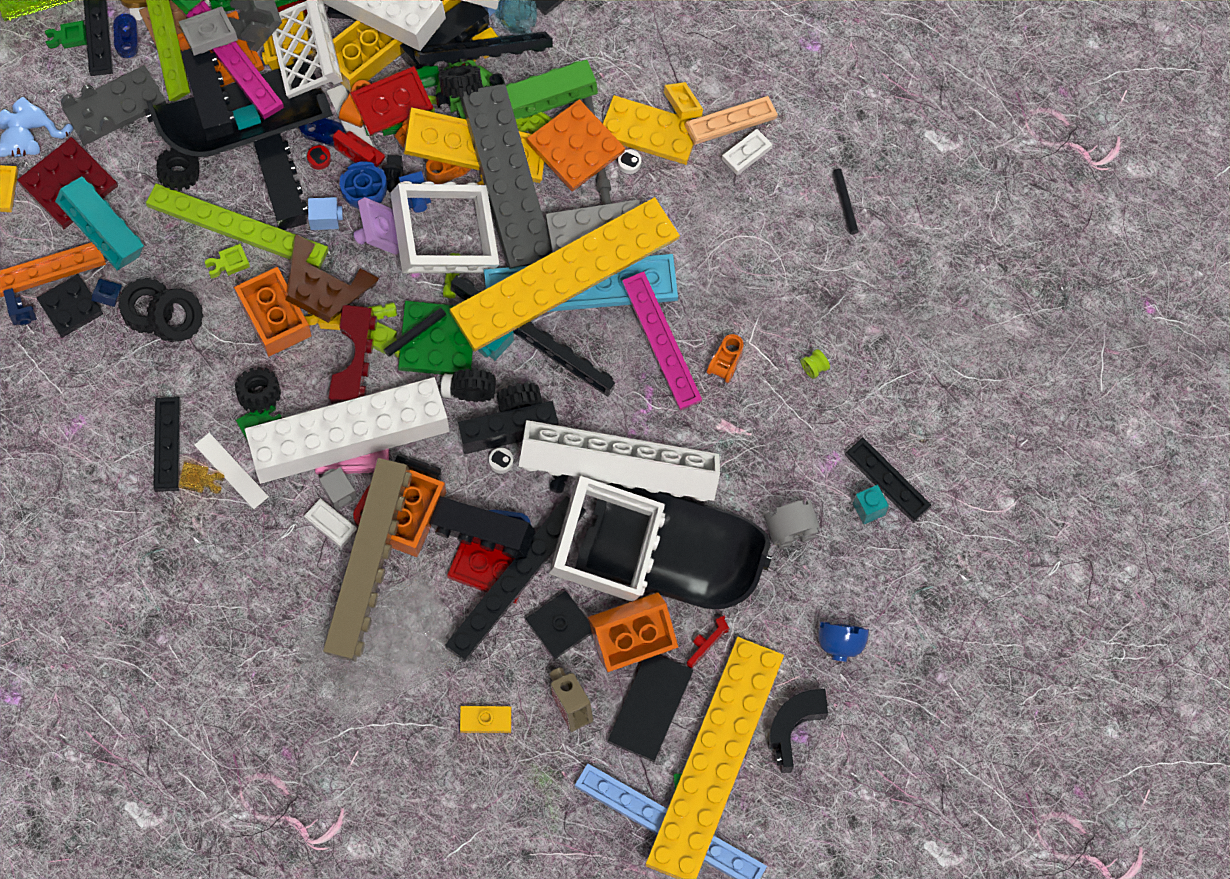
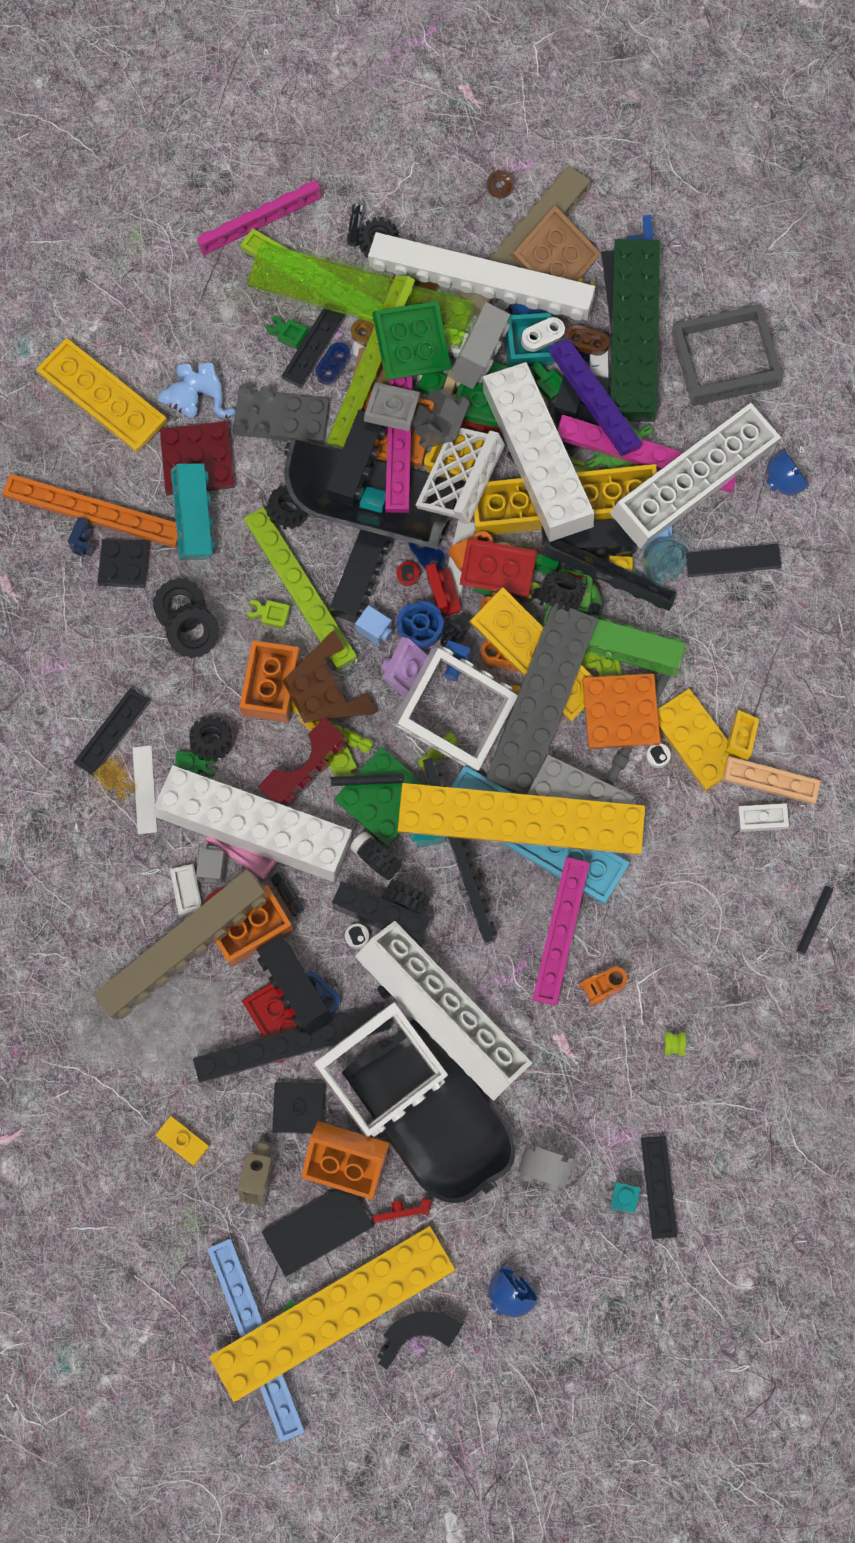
camera: 45 degrees right, 5 degrees up
dark blue plate [91,278,122,307] -> none

